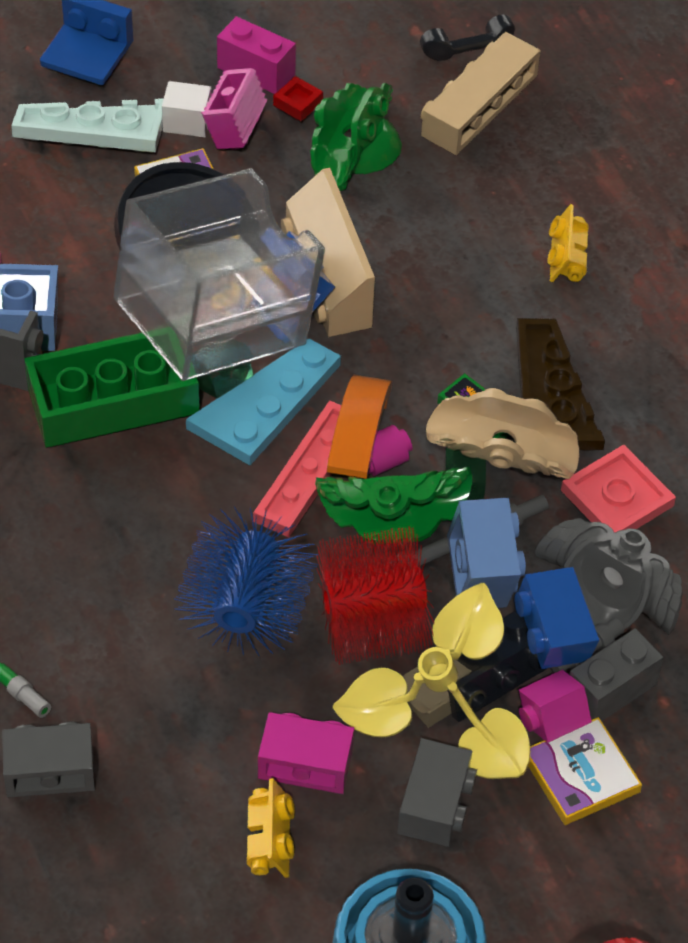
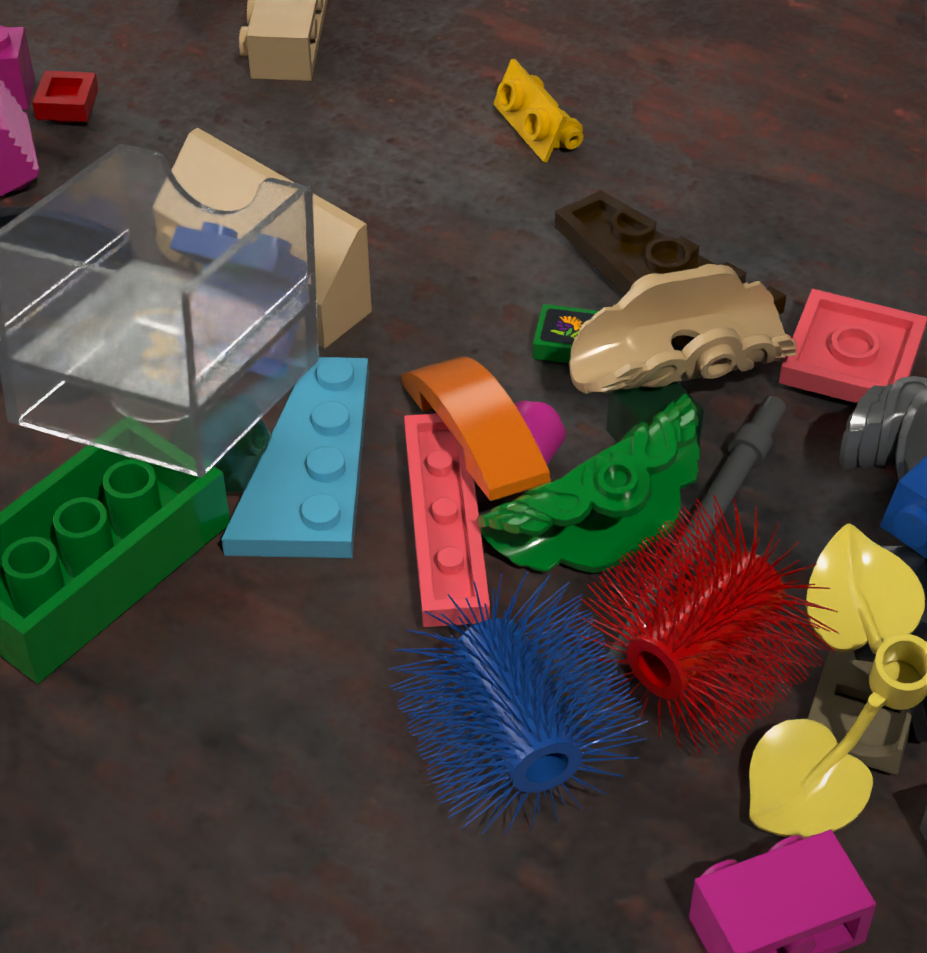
camera: 30 degrees left, 5 degrees down
green piece [310,83,402,191] -> none
medium blue brick [447,498,526,608] -> none

